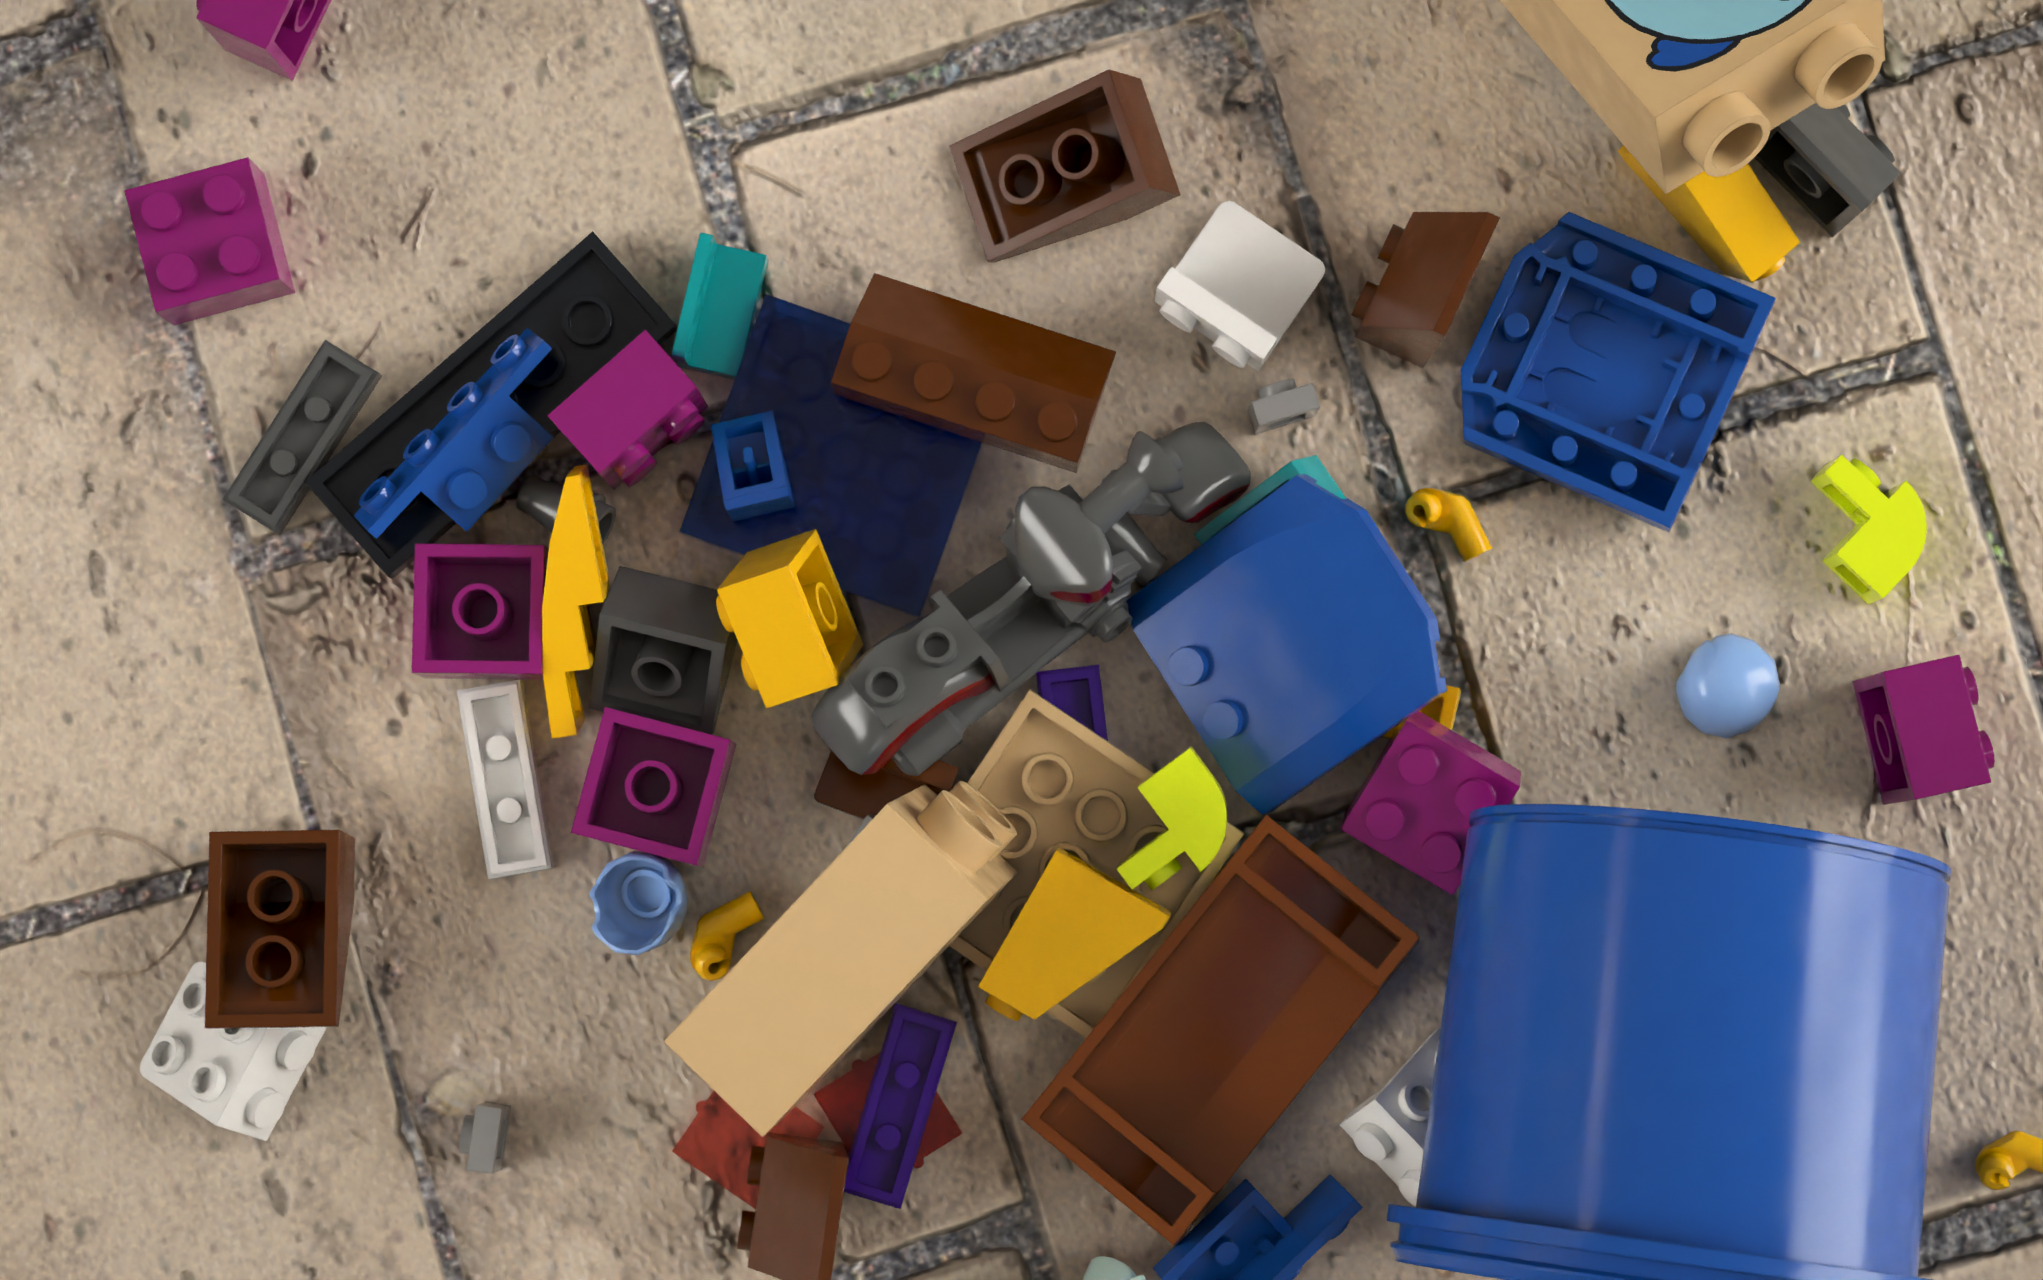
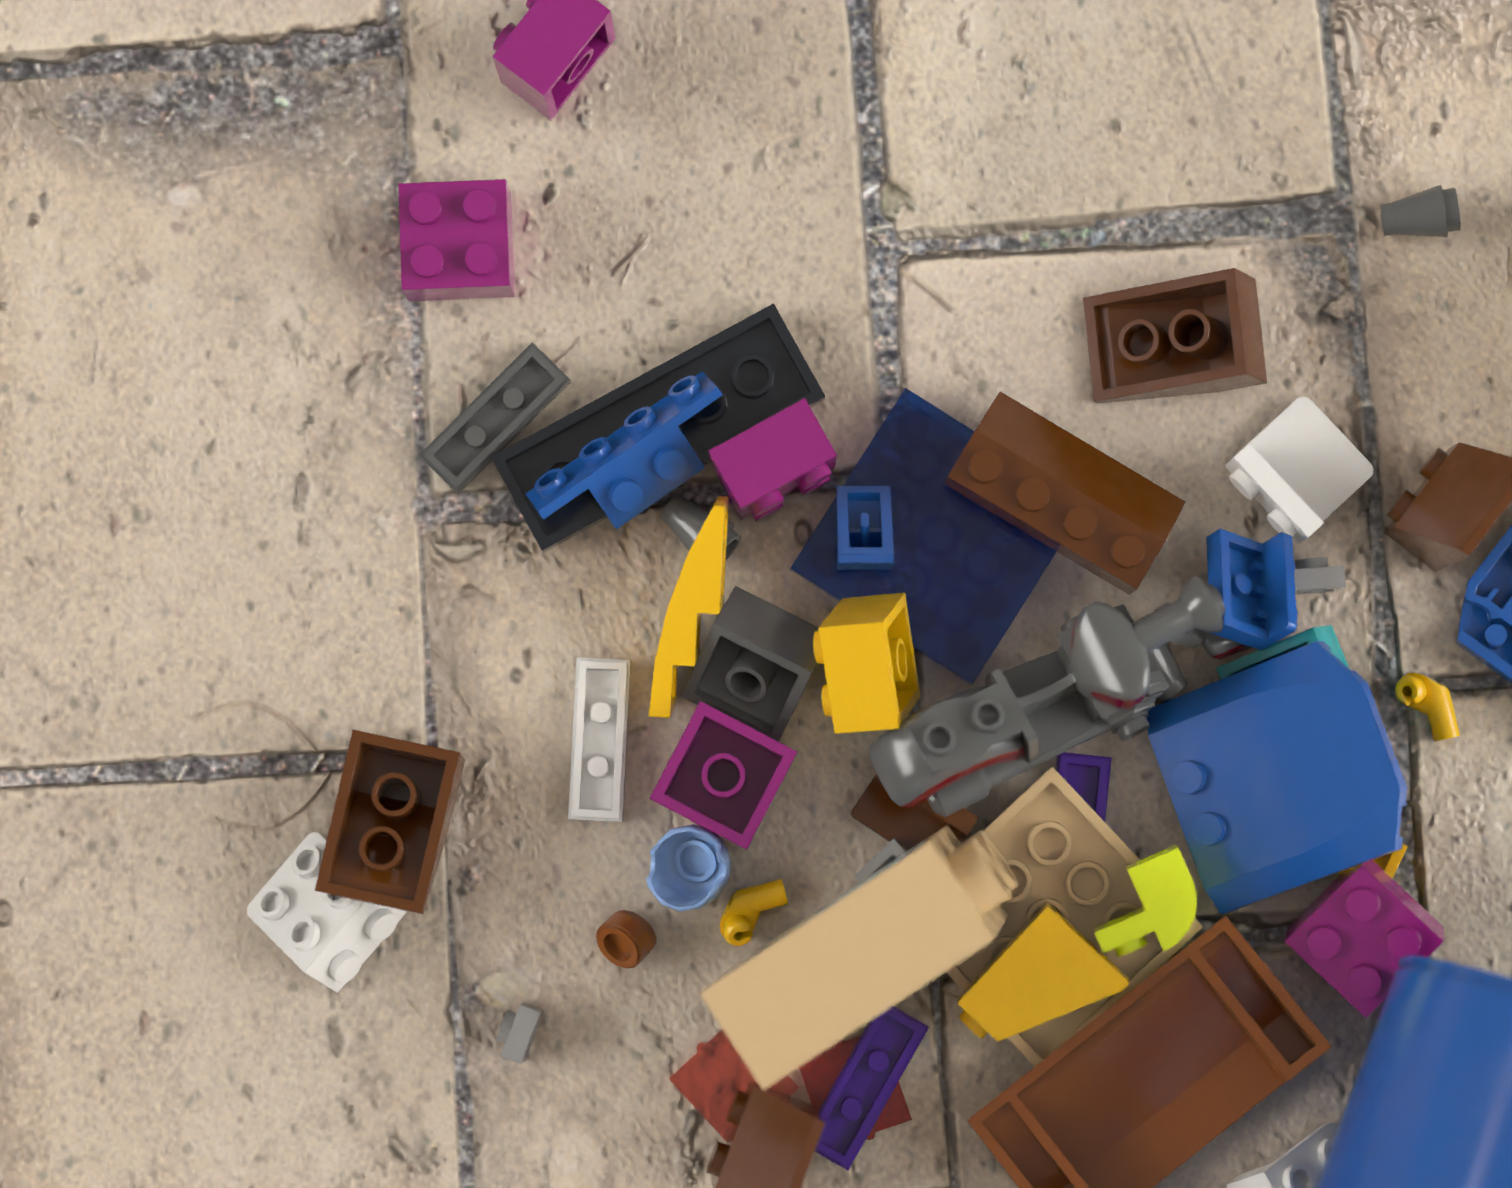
camera: 15 degrees right, 0 degrees up
magenta brick [411,544,549,680] -> none
teal panel [672,232,768,381] -> none
none -> dark orange tile [596,910,657,969]
none -> blue bracket [1206,528,1298,651]

